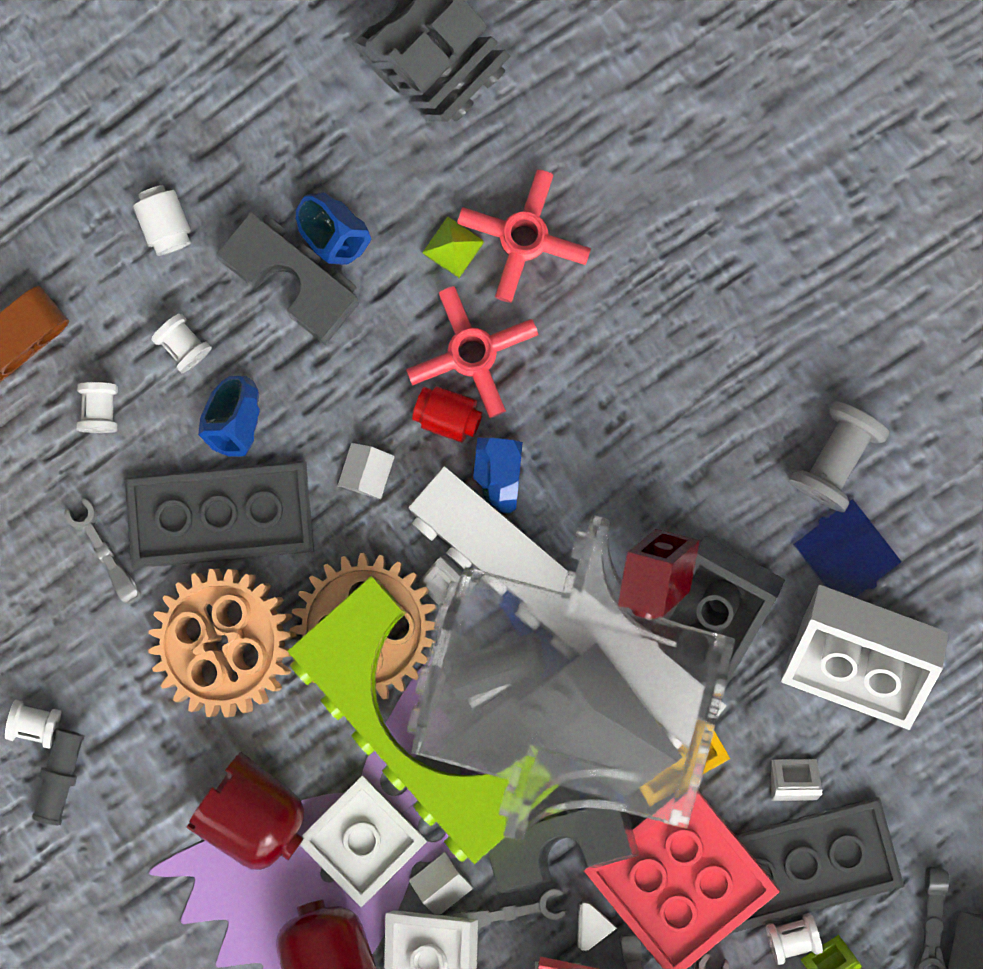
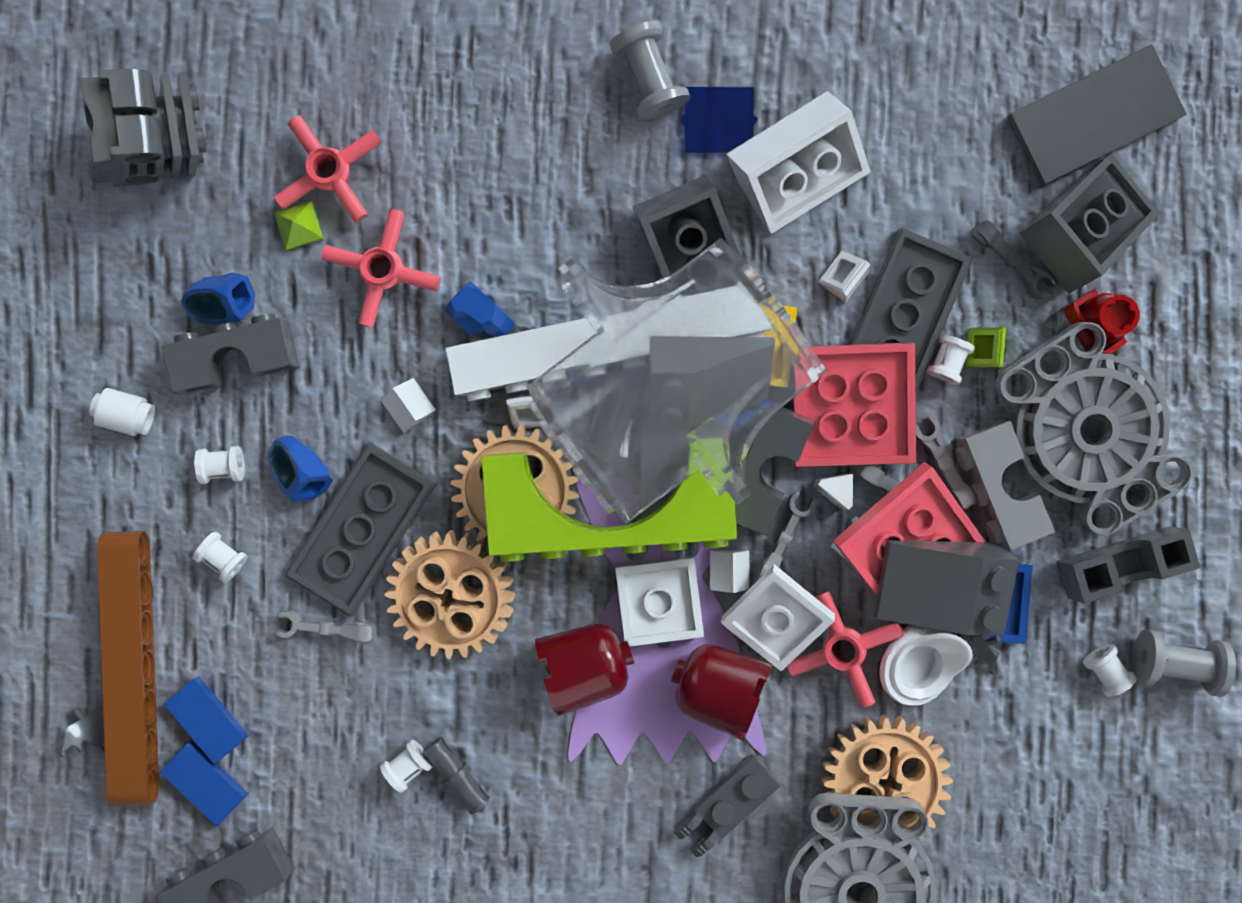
camera: 55 degrees left, 5 degrees up
red brick [412,386,483,443] -> none
dark red brick [618,529,700,619] -> none

